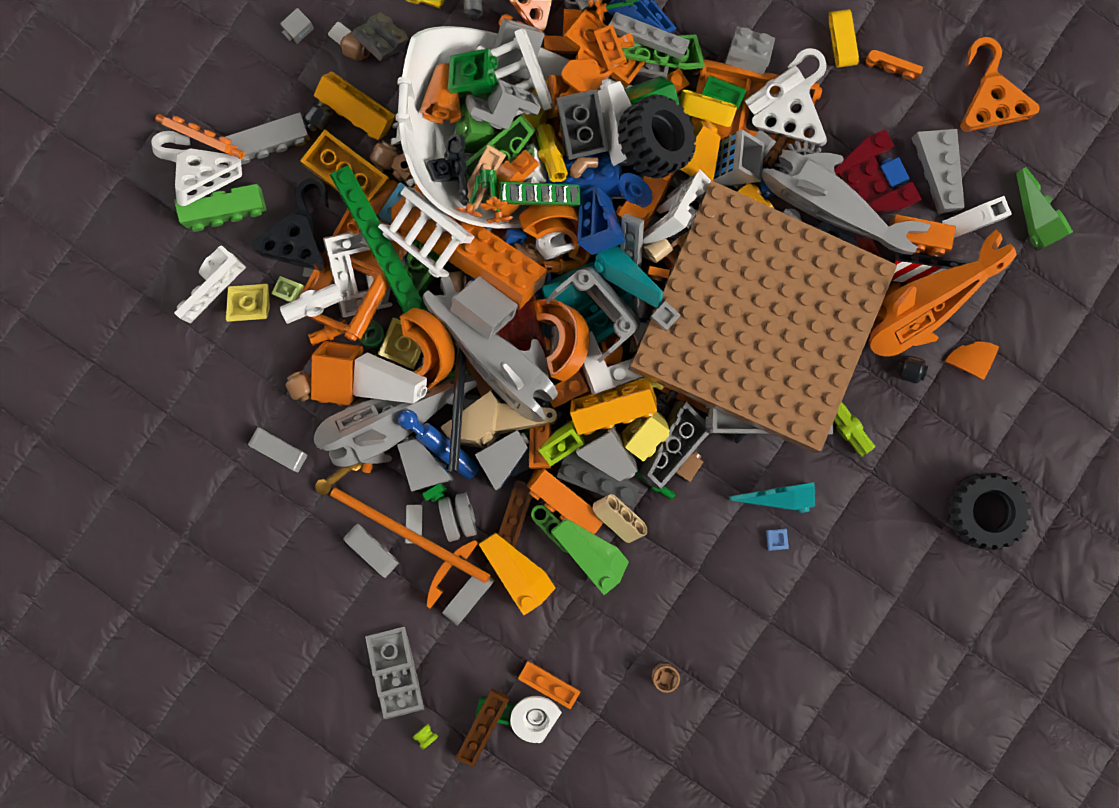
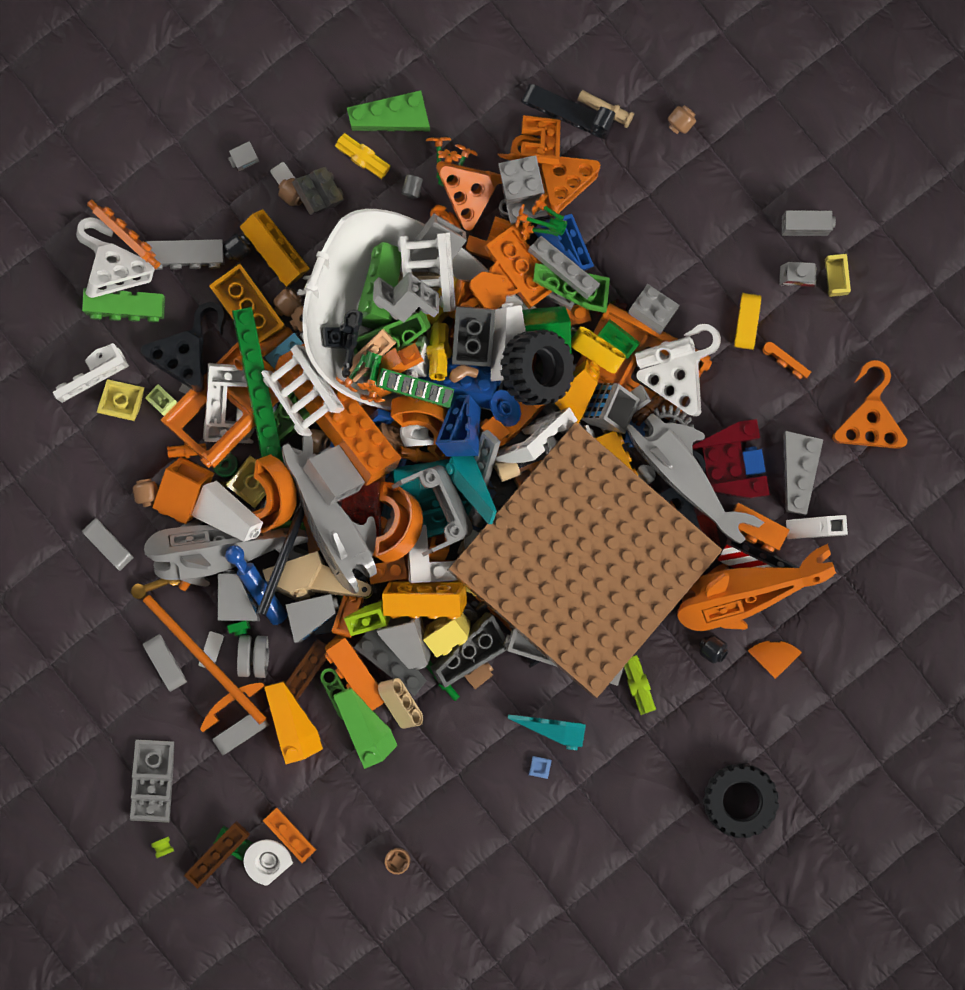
camera: 20 degrees right, 0 degrees up
white piece [280,283,343,324] -> none
orange cone [420,63,461,124] -> none
green plate [448,48,498,95] -> none
orange plate [594,24,635,70] -> none
orange plate [645,266,670,281] -> none
light grey plate [650,301,681,332] -> none
bright green wedge [1016,167,1073,251] -> none

